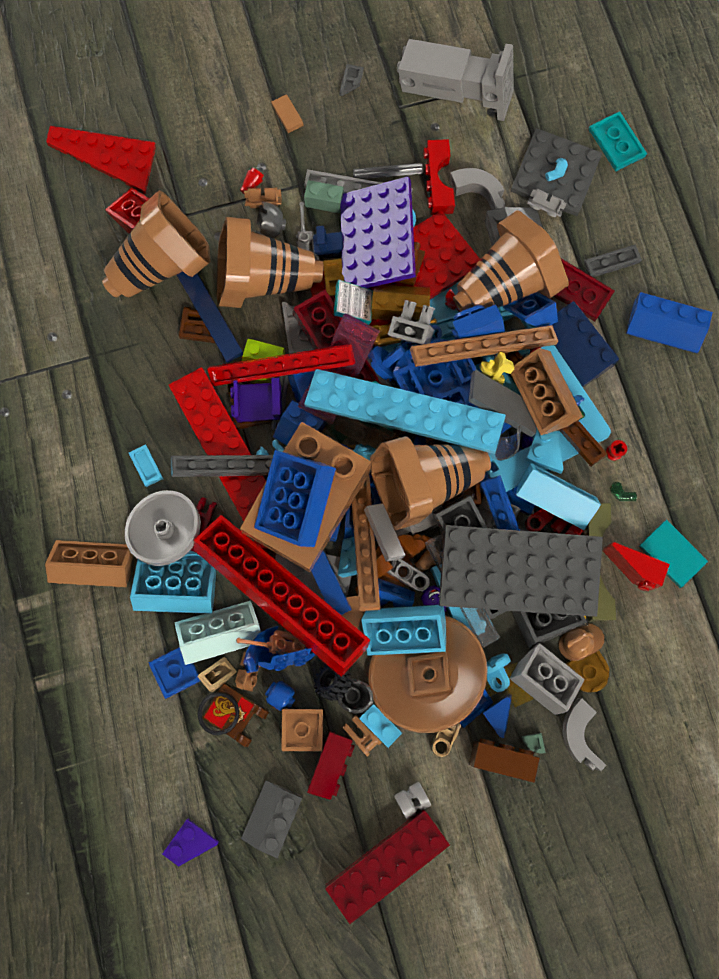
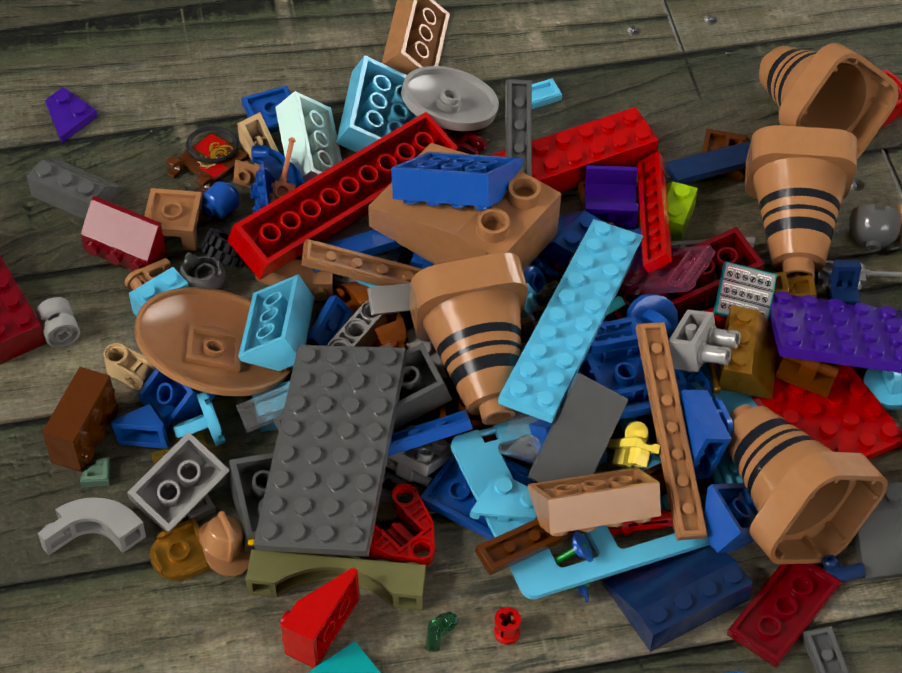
camera: 100 degrees right, 25 degrees down
medium azure brick [516,463,601,530] -> none

